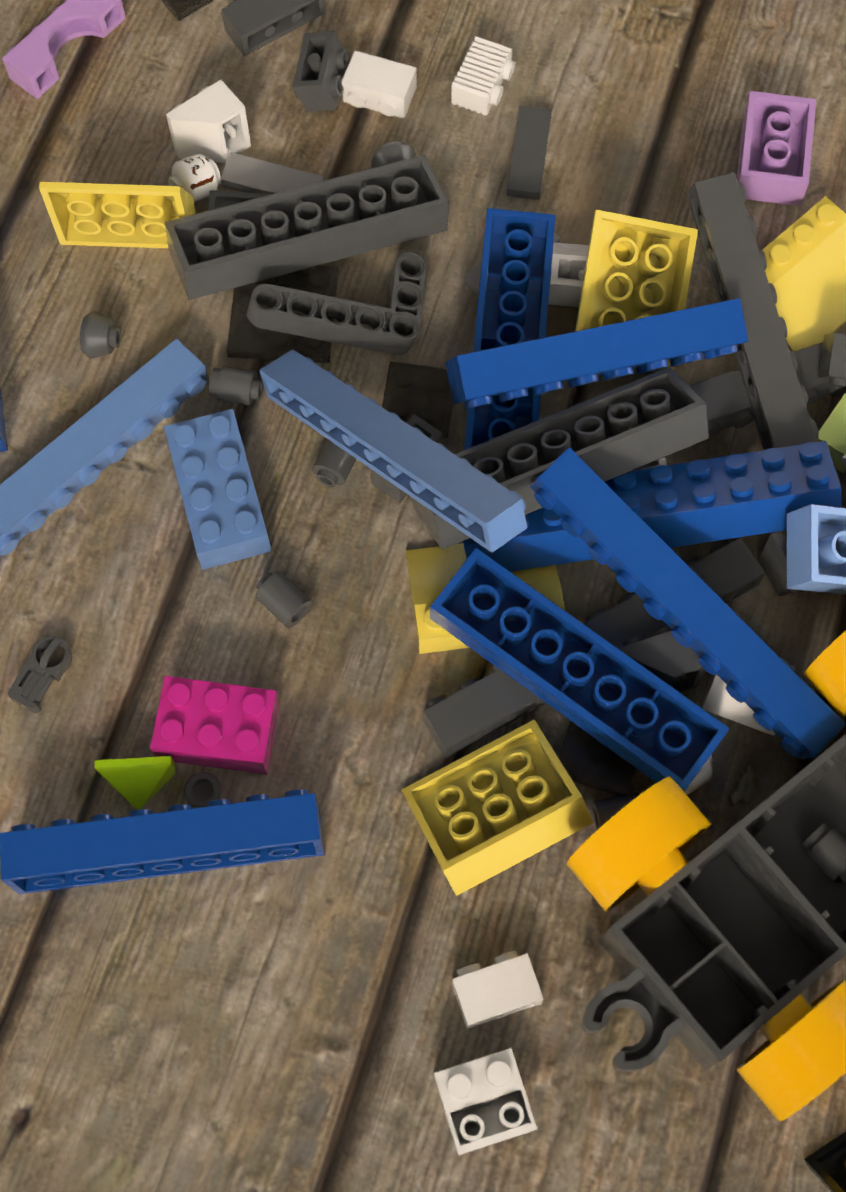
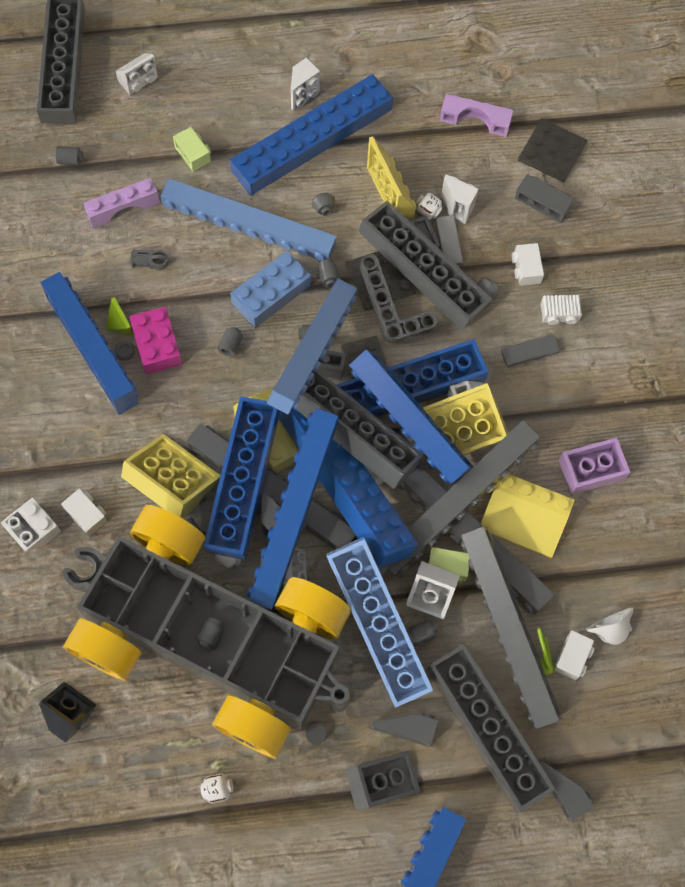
camera: 60 degrees right, 0 degrees up
dark grey brick [292,31,349,112] -> none

